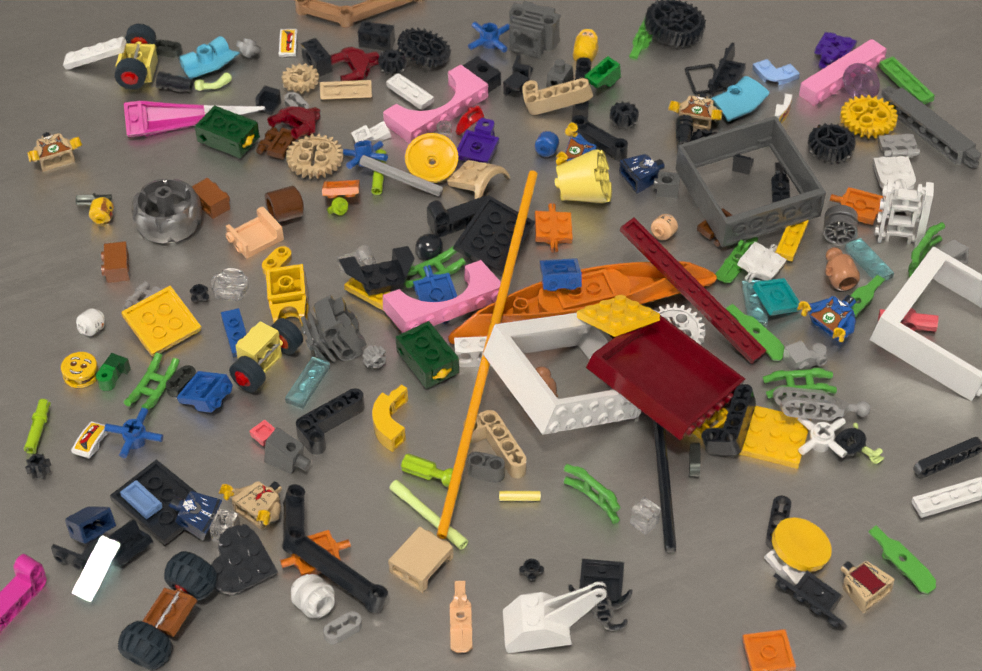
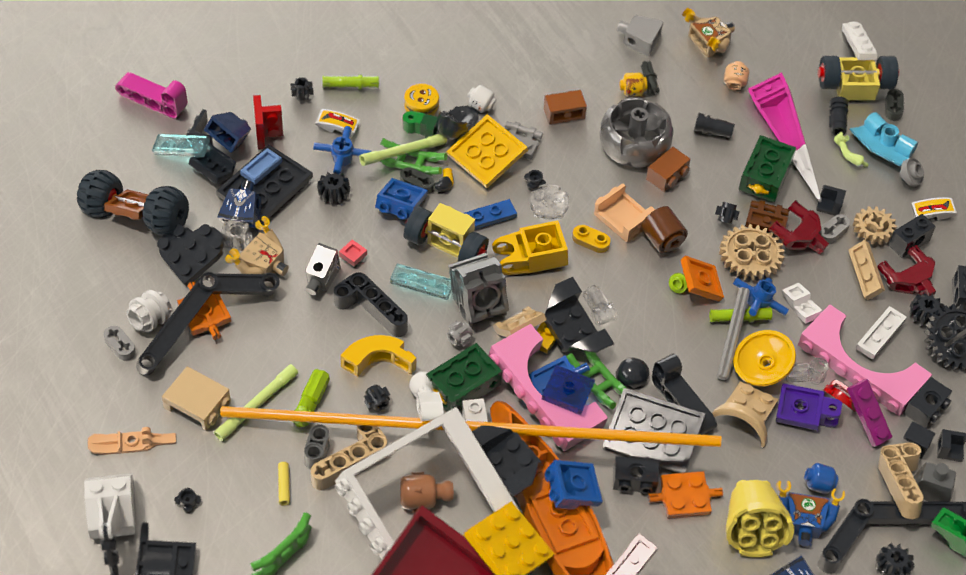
camera: 80 degrees right, 5 degrees up
none -> red bracket [253,95,283,150]
none -> black gear [317,171,350,204]
none -> yellowish green piece [359,134,447,166]
none -> black gear [364,385,391,411]
none -> white beam [409,372,443,421]
none -> black arm [434,168,454,192]
none -> black hair [436,105,479,140]
none -> black piece [472,425,543,497]
none -> tan plate [493,306,546,337]
none -> clear blue plate [541,365,595,415]
none -> black brick [613,456,659,494]
none -> light grey torso [617,15,663,57]
none -> black axle [694,113,735,138]
none -> black gear [715,202,740,224]
none -> light nougat head [724,61,749,90]
none -> magenta plate [847,379,893,446]

